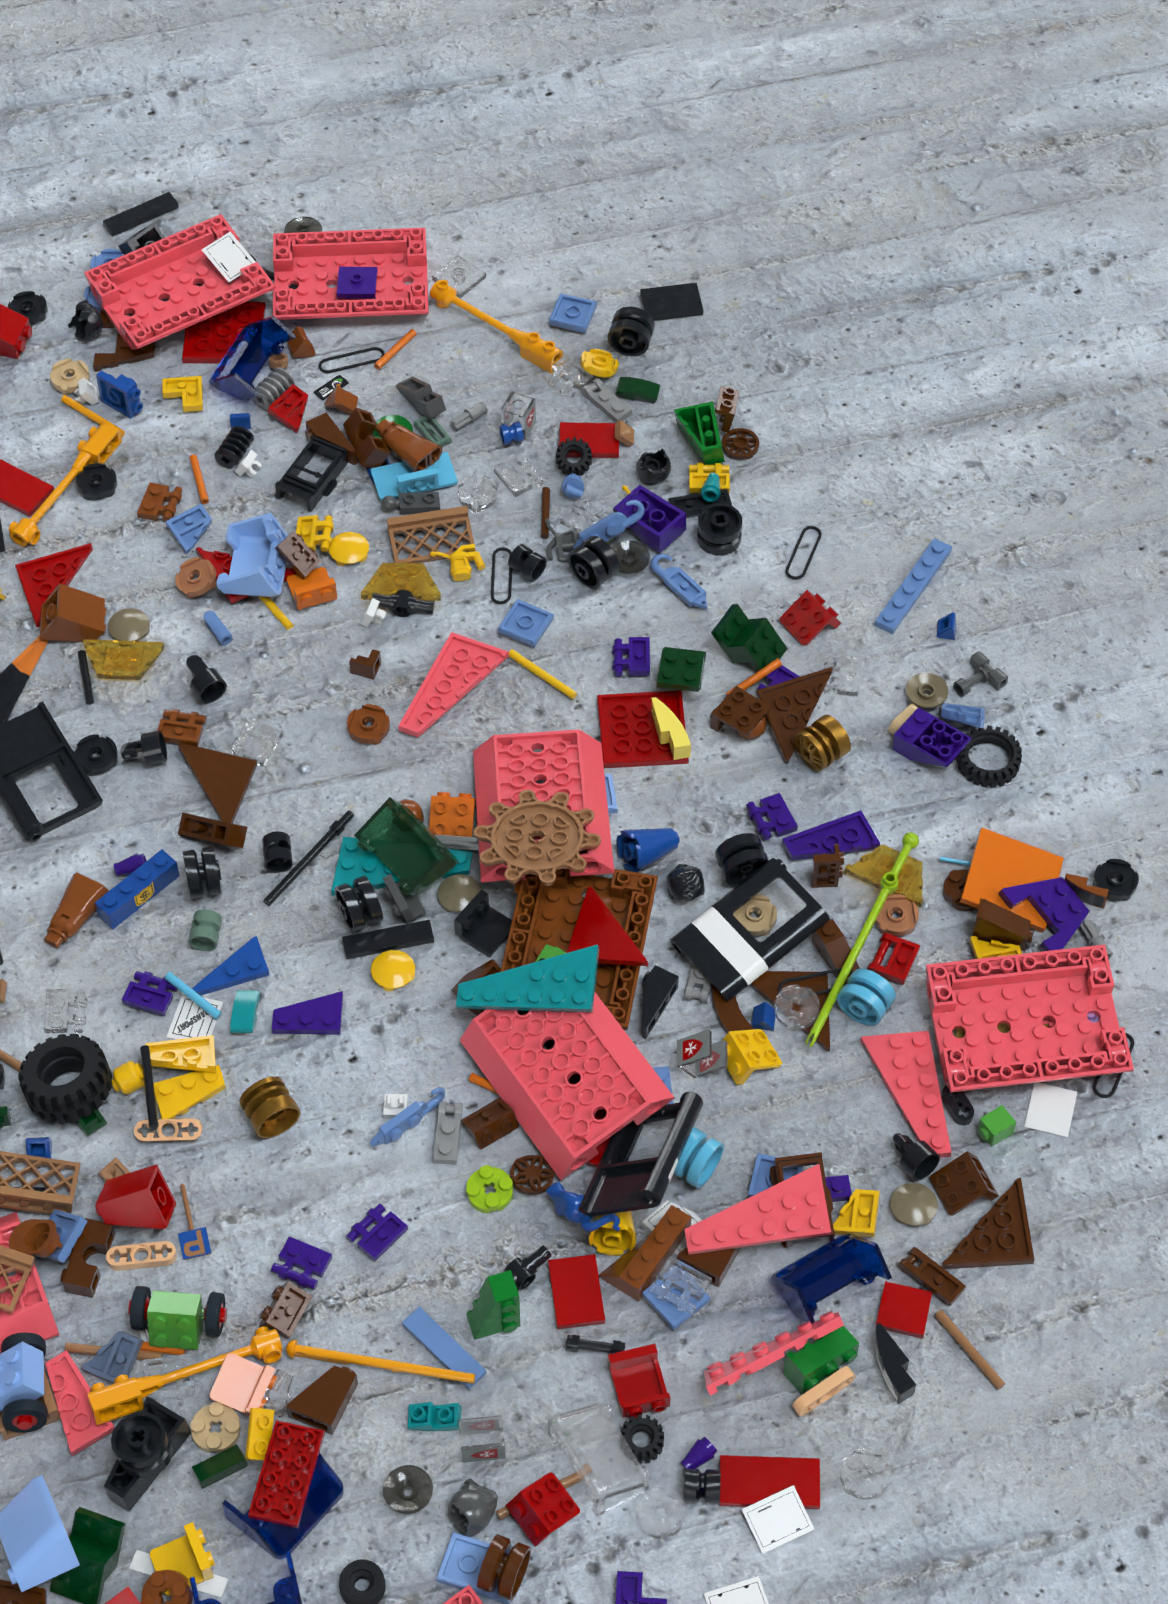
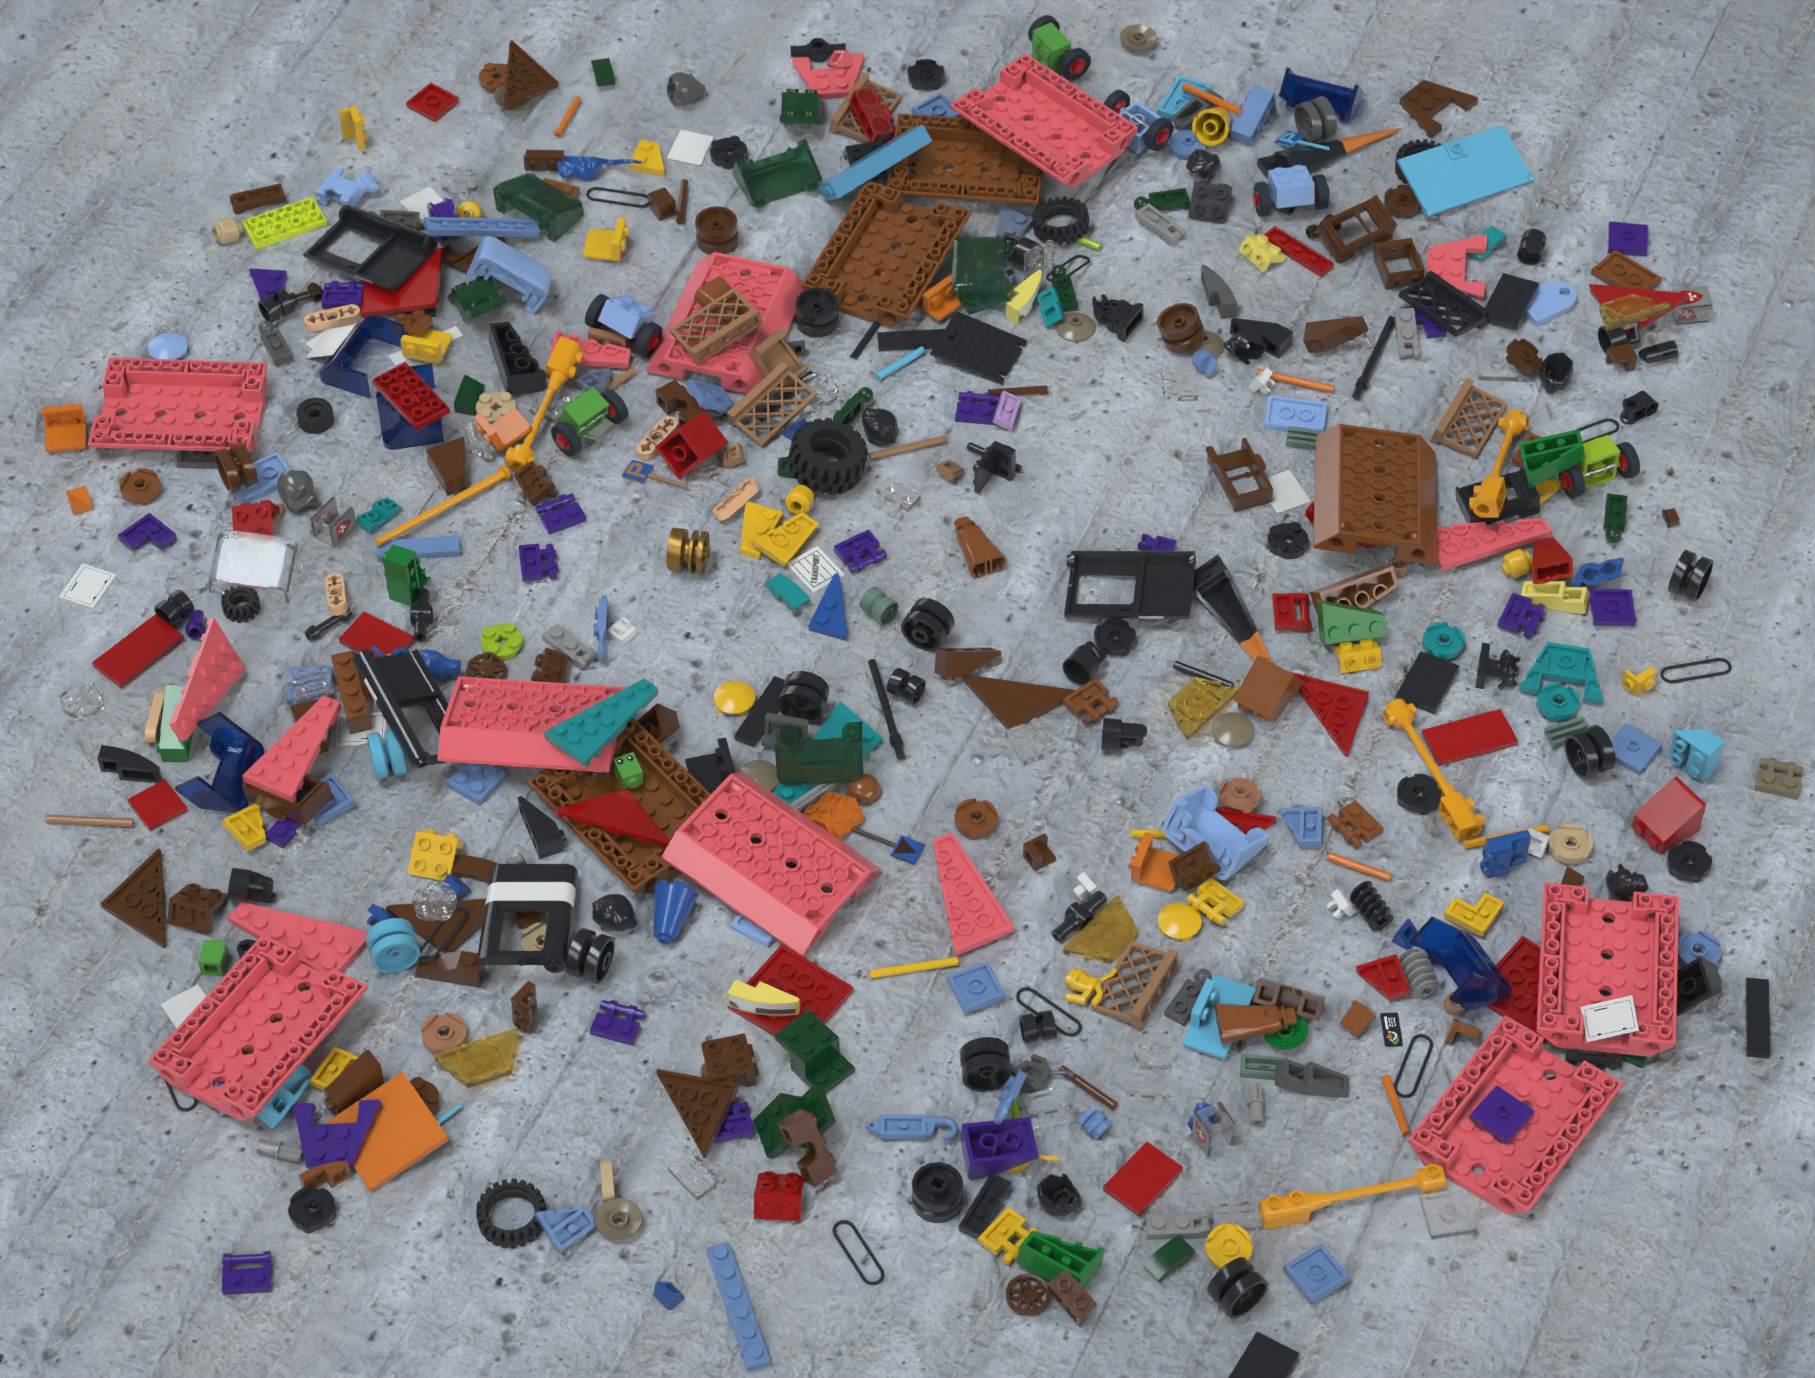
camera: 130 degrees right, 5 degrees down
dark orange piece [9,1219,63,1258] -> none
blue brick [95,849,180,930] -> none
black wheel [111,1412,173,1479] -> none
dark purple cone [114,853,147,876] -> none
black bar [140,1045,159,1129] -> none
medium azure bar [164,972,222,1020] -> none
medium blue bar [204,611,233,646] -> none
yellow bracket [245,1408,275,1461] -> none
dark purple wing [272,991,343,1035] -> none
black piece [275,436,348,512] -> none
clear smoke dish [284,217,322,233] -> none
reddish brown slope [305,412,357,465] -> none
clear smoke dish [383,1465,433,1514] -> none
medium nougat plate [474,790,601,886] -> none
black tyre [556,437,592,476] -> none
red panel [608,1344,671,1418] -> none
clear smoke dish [612,540,650,574] -> none
dark purple plate [612,637,650,677] -> none
medium nougat tile [615,420,634,447] -> none
piece [677,1029,727,1078] -> none
teal cone [701,473,721,502] -> none
orange piece [725,658,782,695] -> none
white sticker [742,1485,814,1554] -> none
dark purple wing [782,810,880,860] -> none
pearl gold wheel [794,715,851,772] -> none
lime bar [805,832,919,1047] -> none
red plate [867,933,920,985] -> none
dark tan dish [890,1183,938,1226] -> none
dark purple slope [893,707,972,767] -> none
reddish brown plate [898,1247,966,1306] -> none
dark grey bar [953,651,1008,697] -> none
none -> light nougat beam [325,573,348,616]
none -> blue tile [367,903,395,926]
none -> reddish brown arch [777,1109,838,1187]
none -> piece [852,827,925,865]

